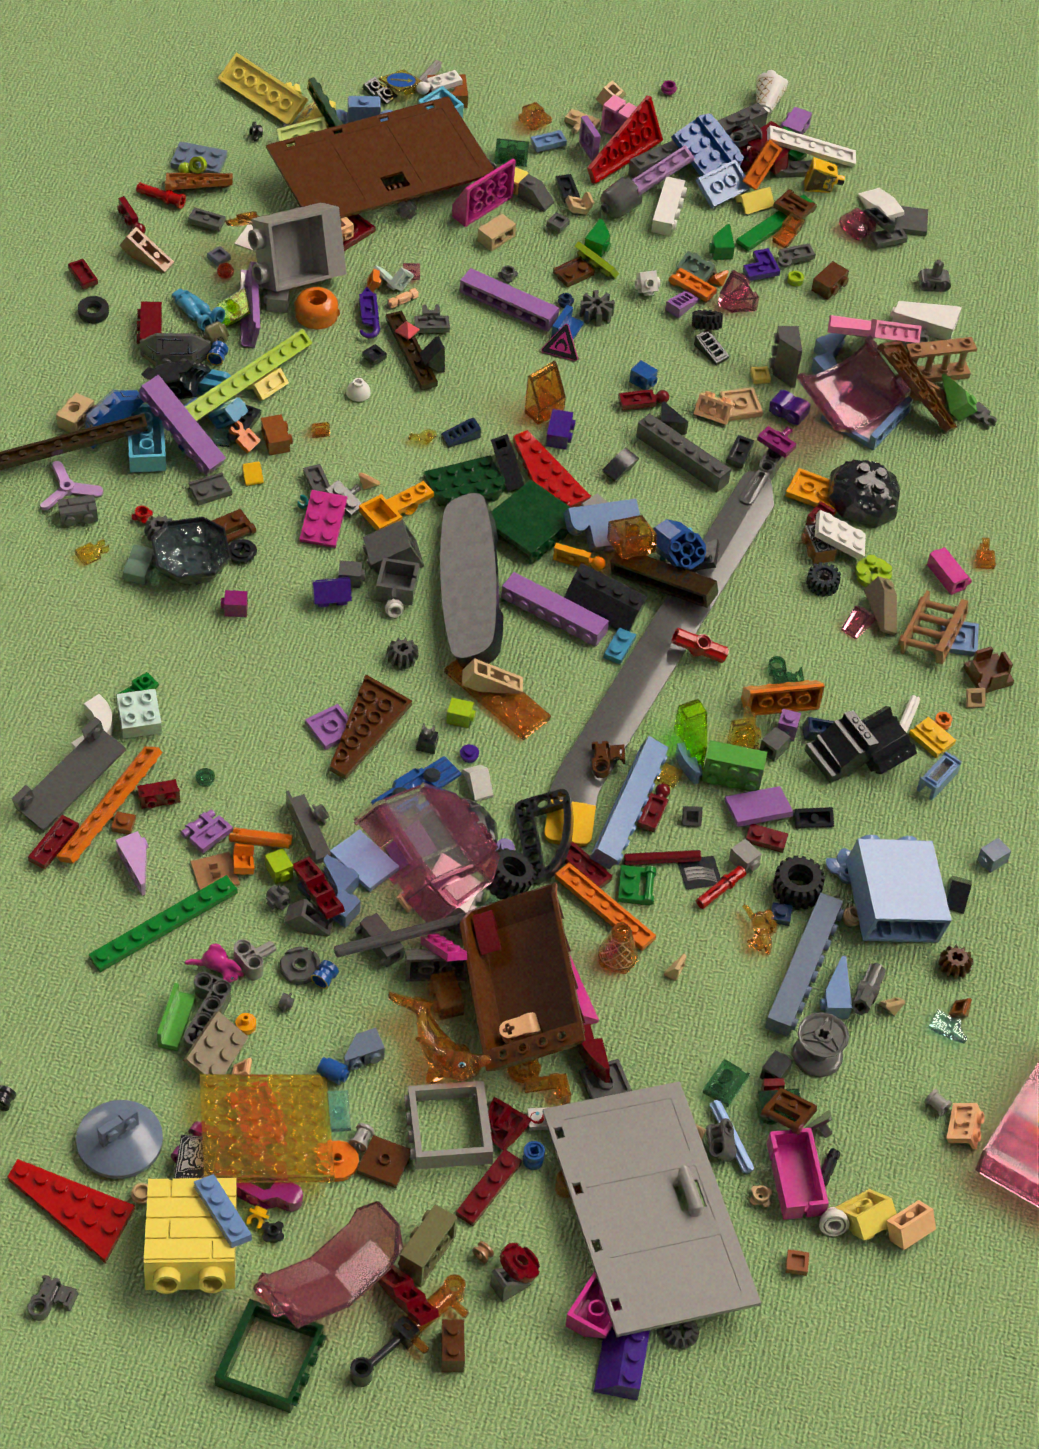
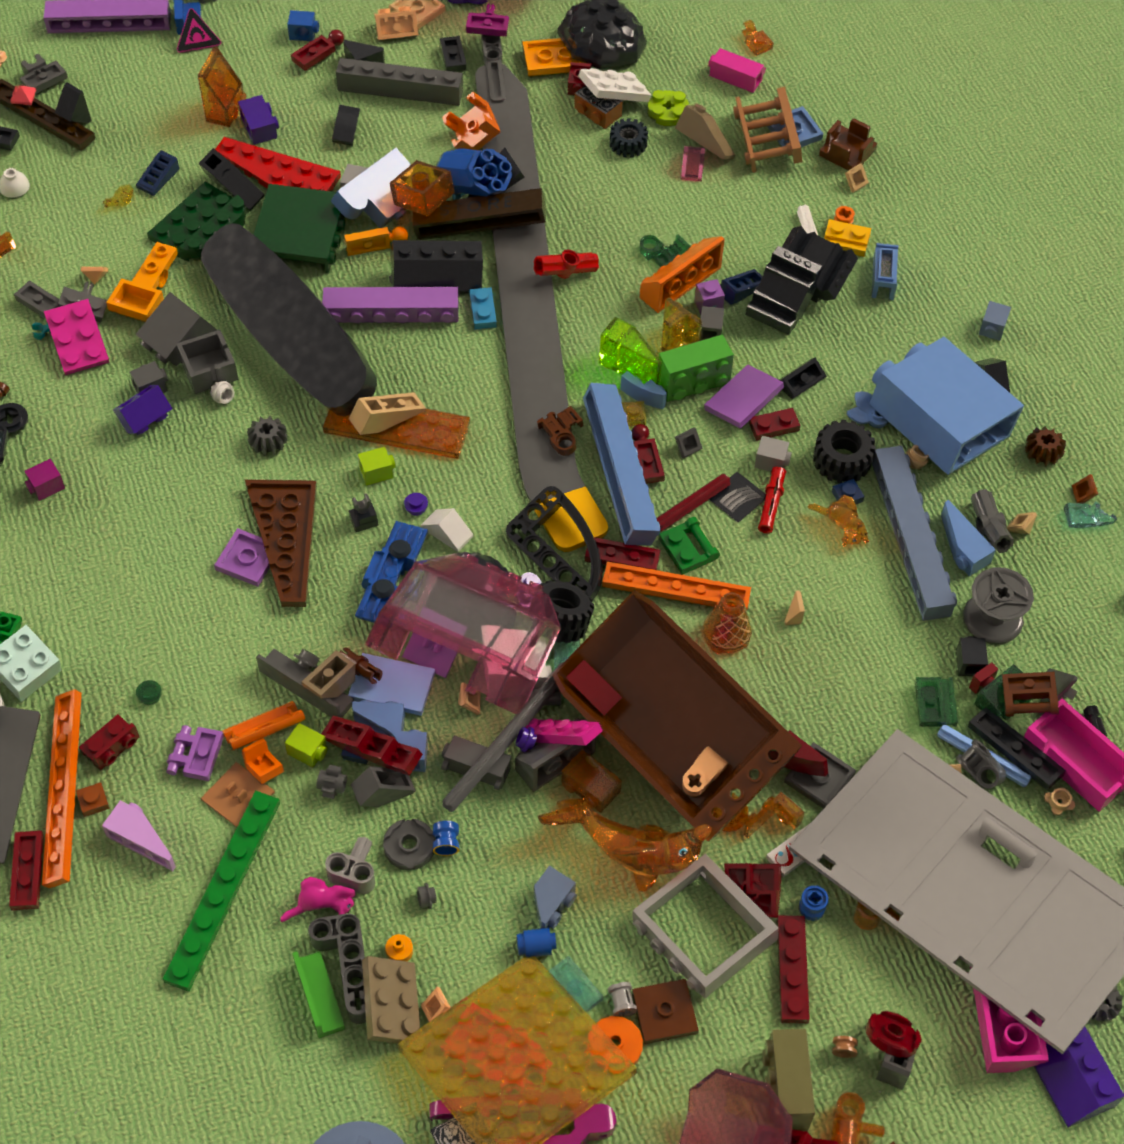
camera: 30 degrees left, 5 degrees up
none -> dark tan slope [302,650,355,699]
none -> reddish brown pin [339,647,383,684]
none -> orange panel [442,91,501,150]
none -> dark purple plate [515,727,537,752]
none -> black plate [968,707,1066,791]

